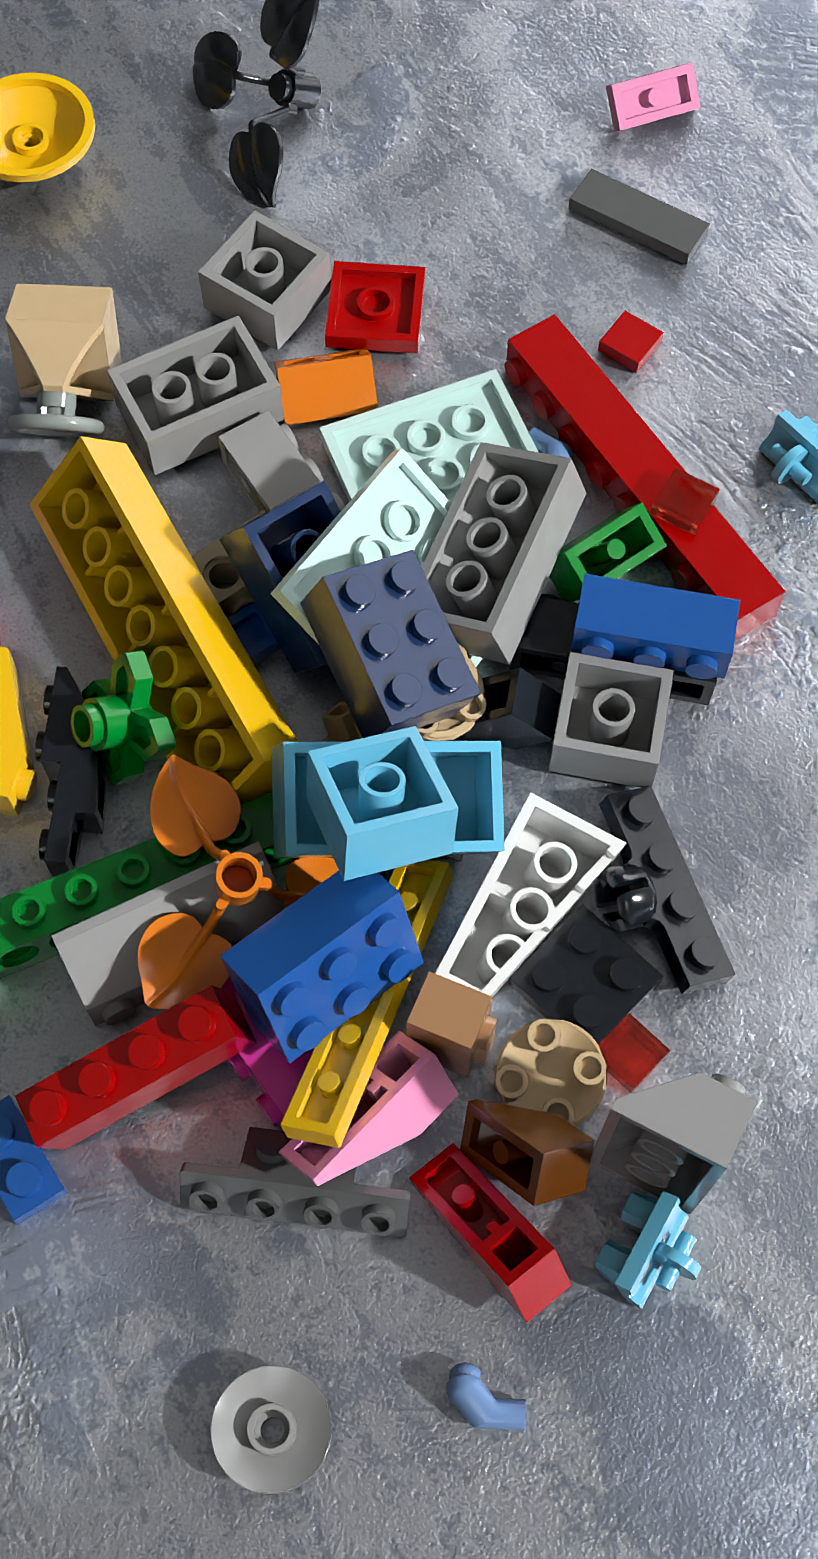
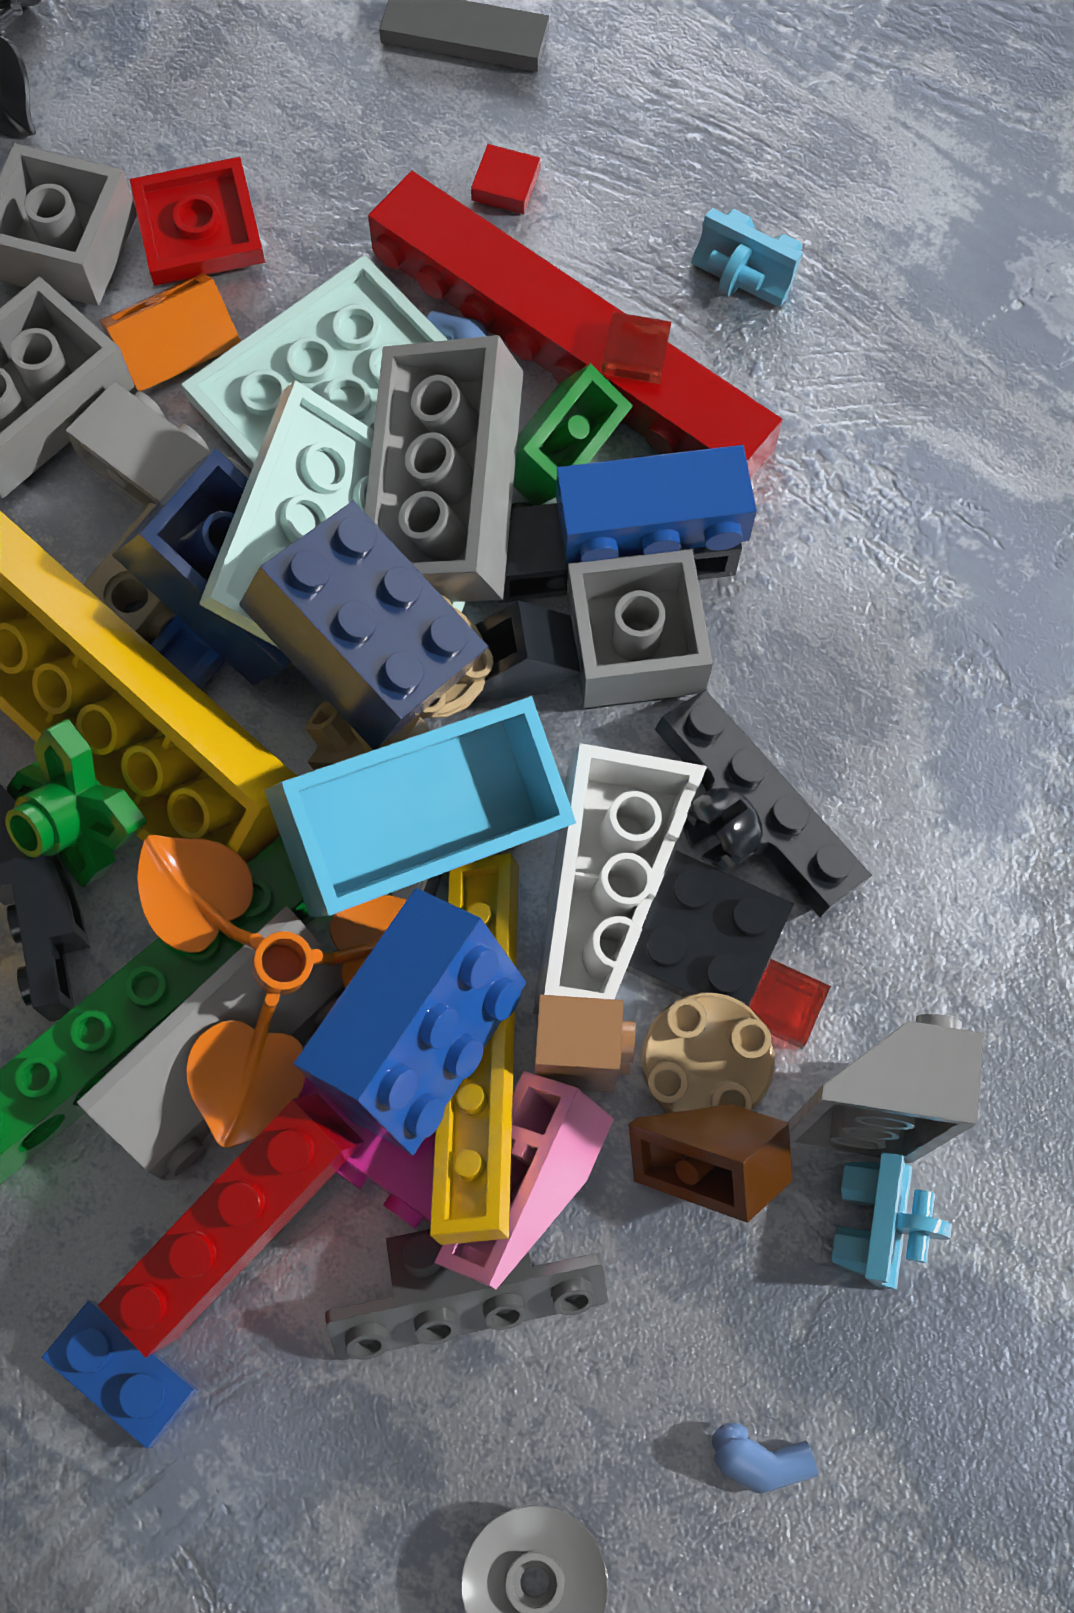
camera: 20 degrees left, 5 degrees up
medium azure brick [306,726,459,881] -> none
red slope [409,1143,572,1323] -> none

